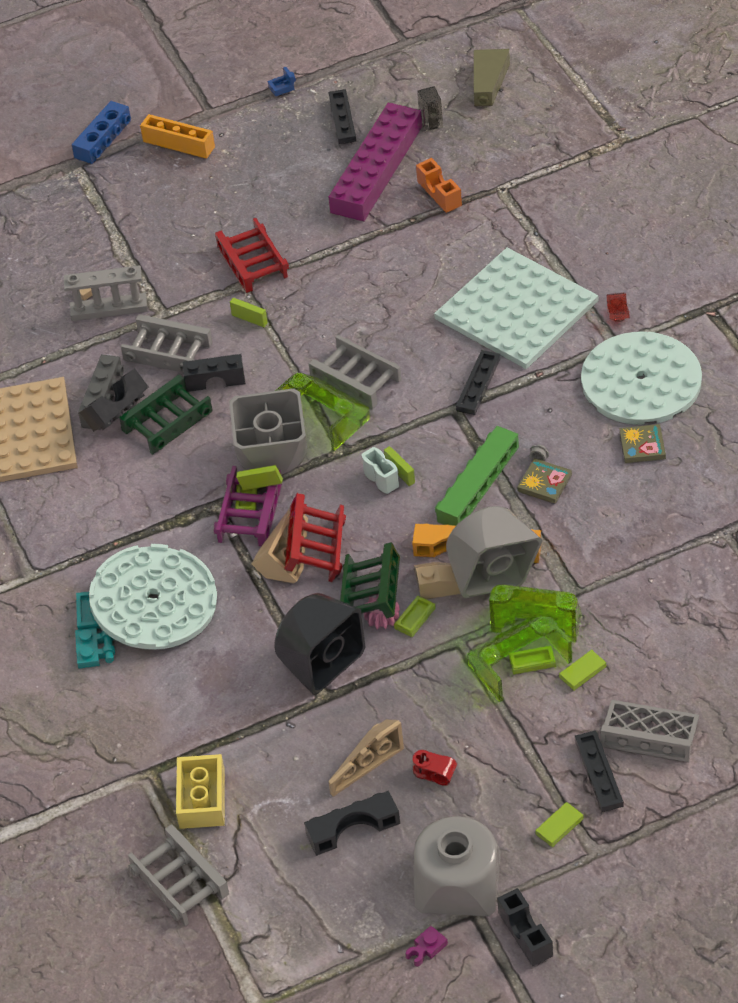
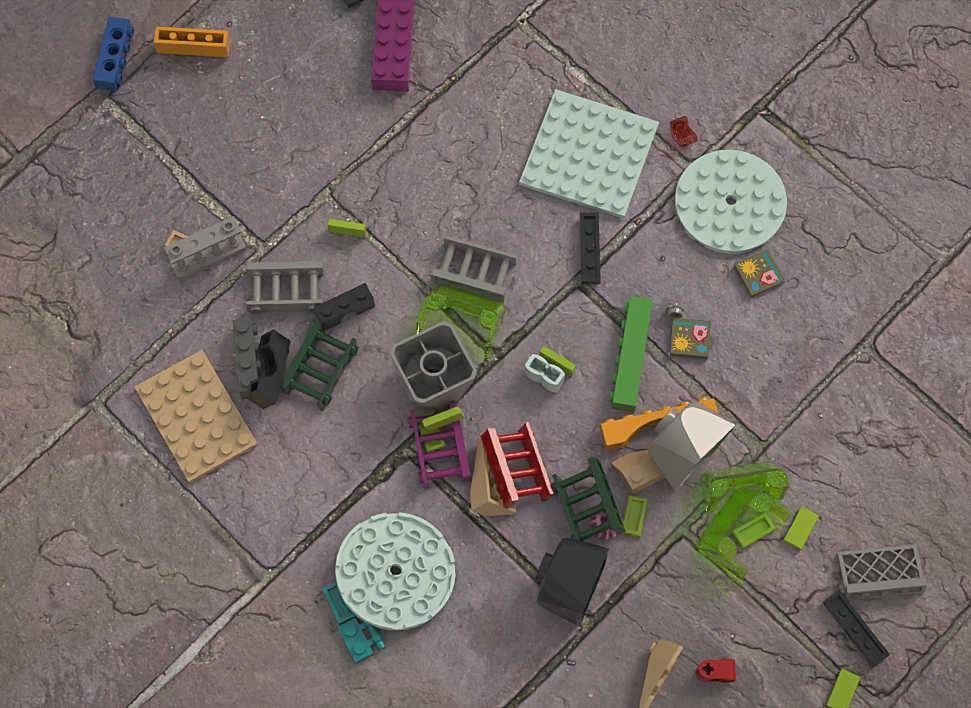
camera: 25 degrees left, 20 degrees up
red fence [215,218,289,293] -> none
orange arch [416,158,462,213] -> none

